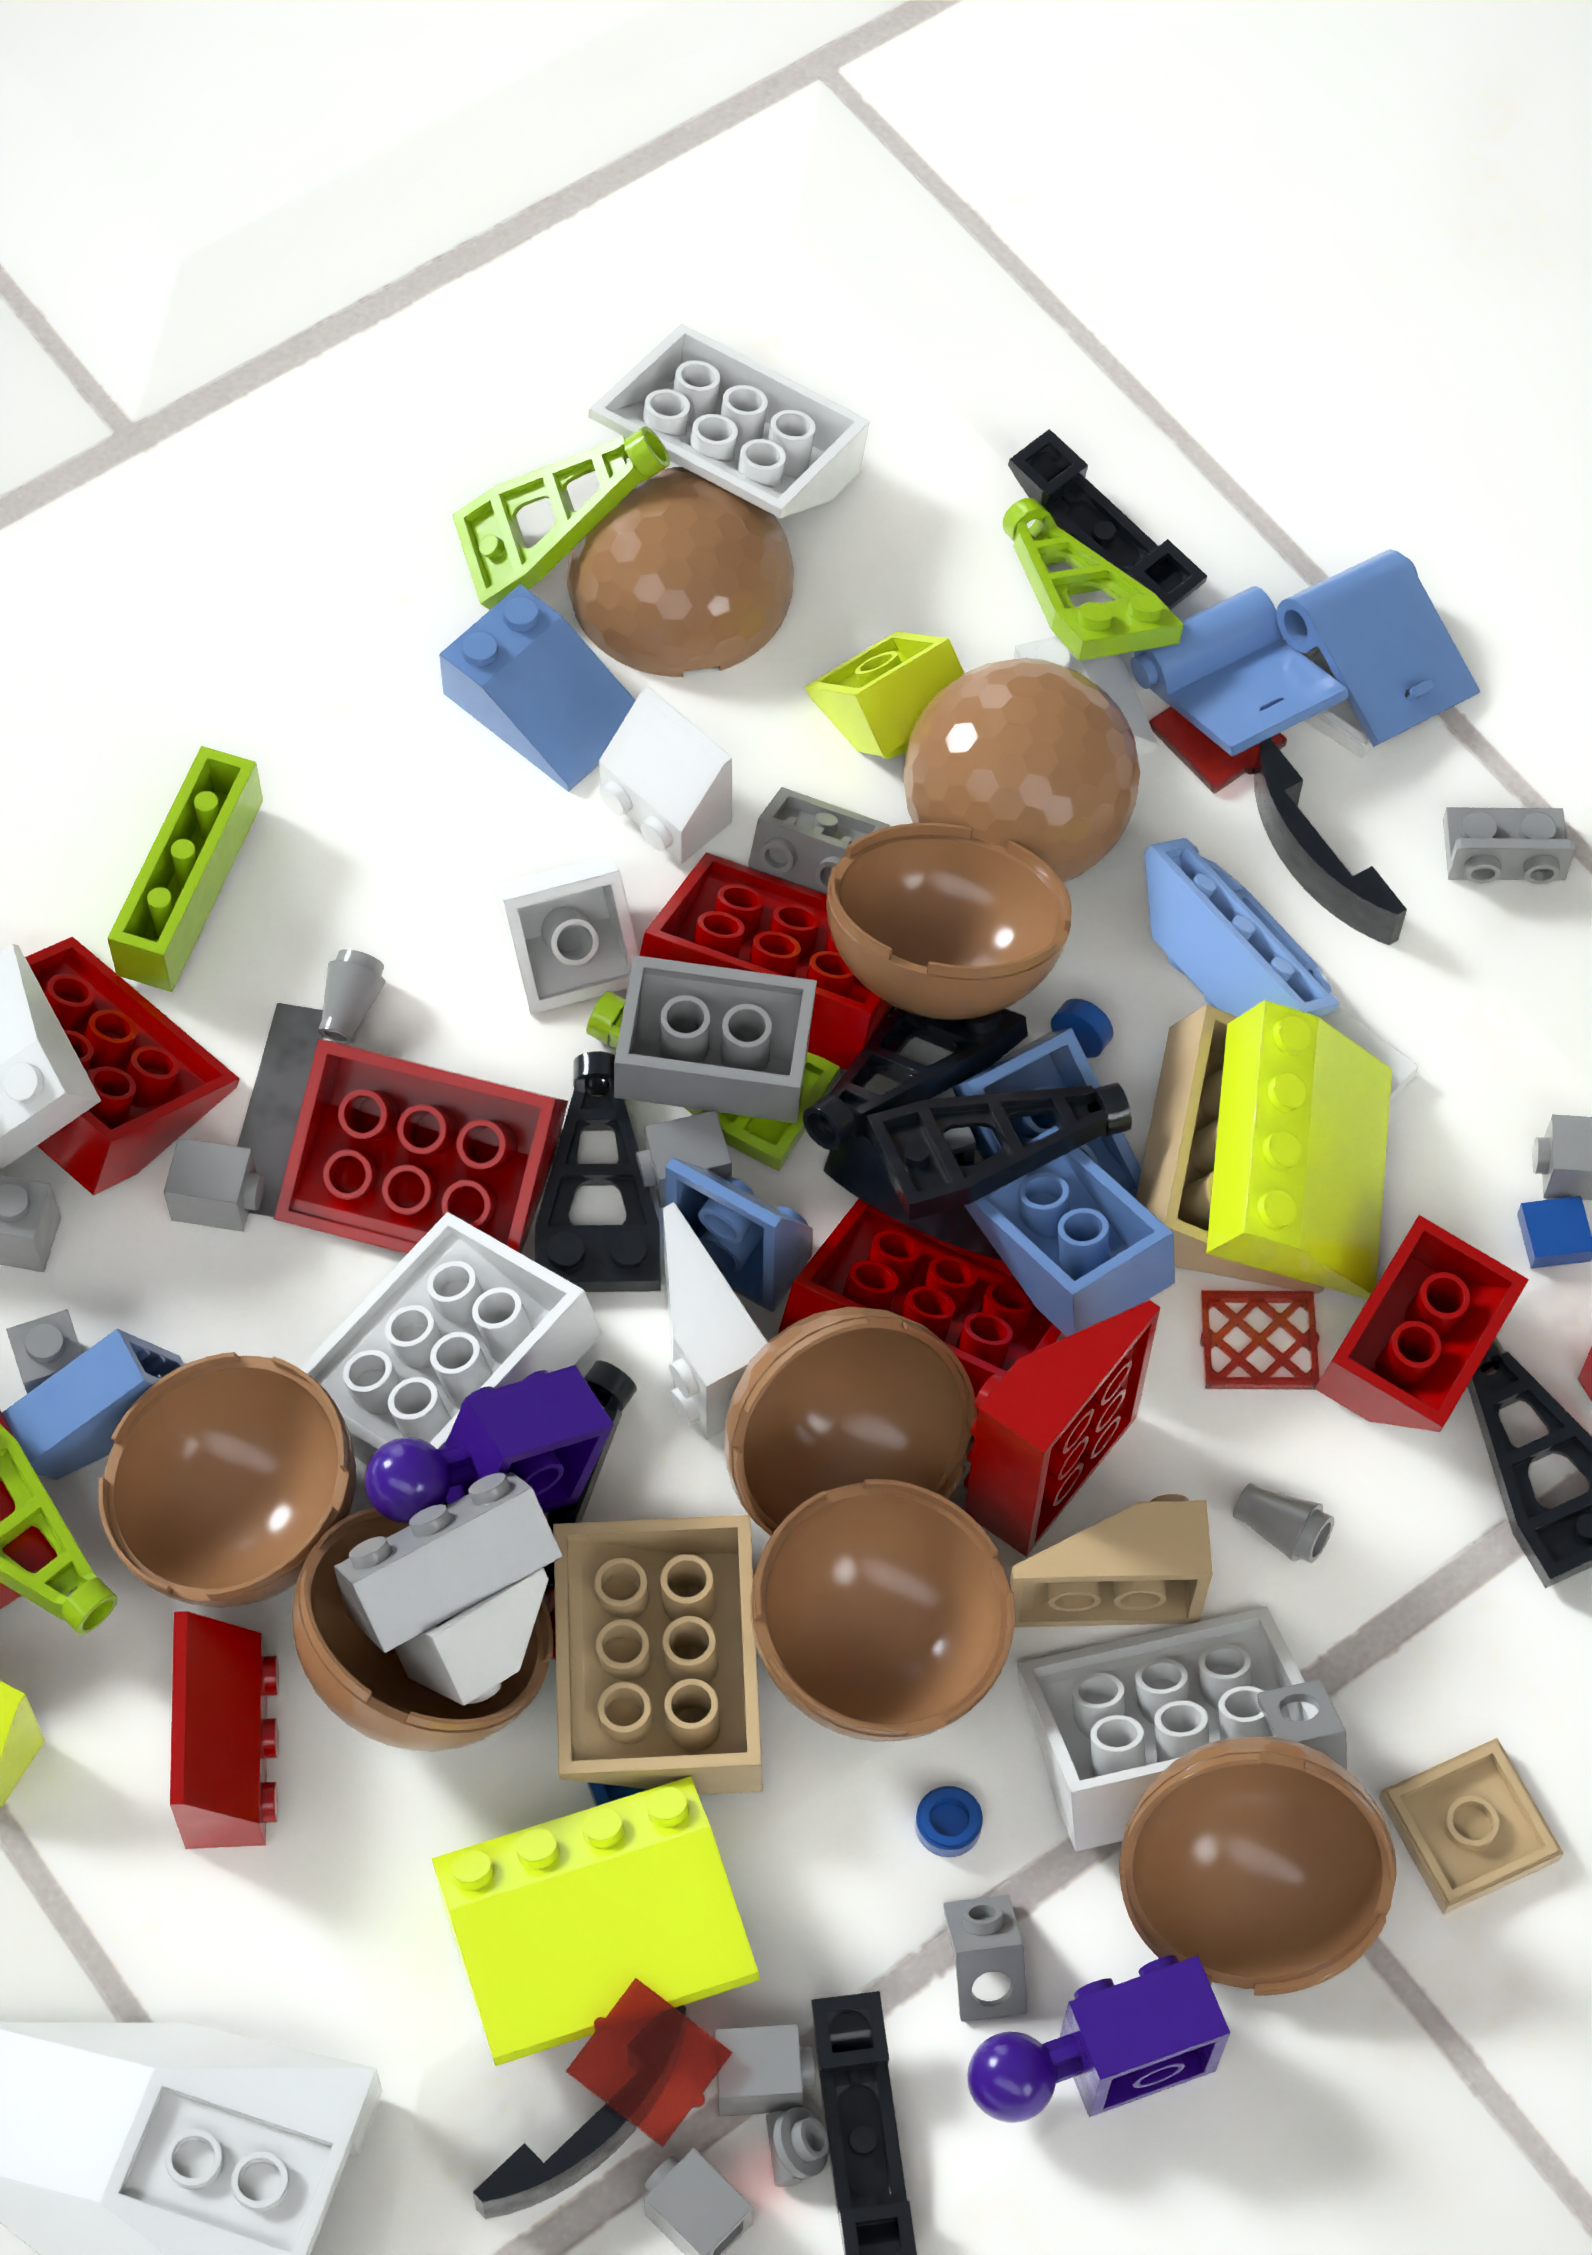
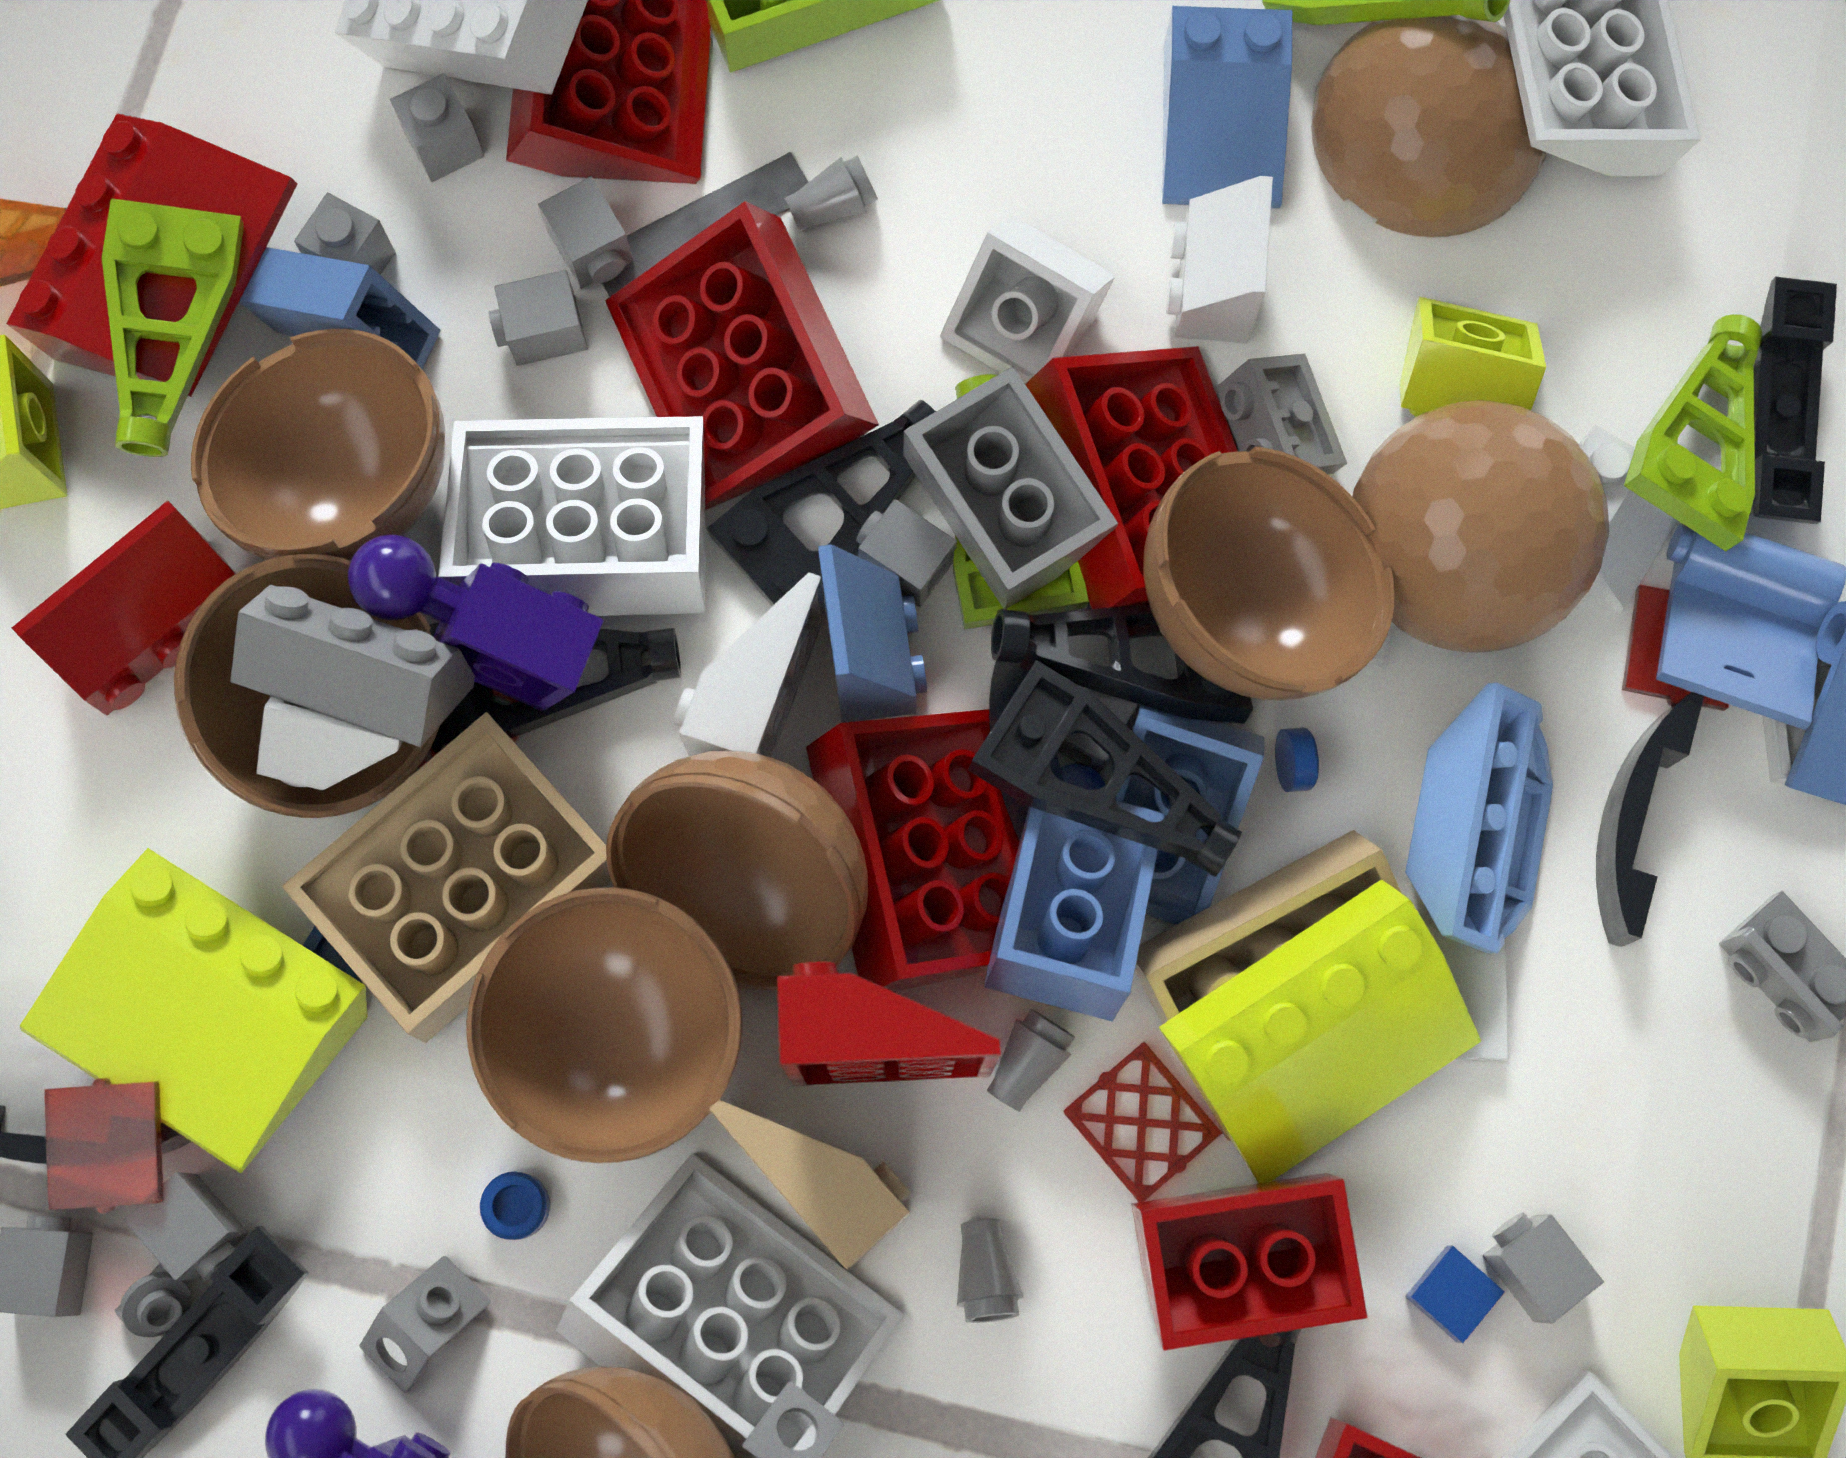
camera: 50 degrees right, 15 degrees up
none -> light grey brick [488,270,588,366]
none -> light grey cone [987,1009,1075,1112]

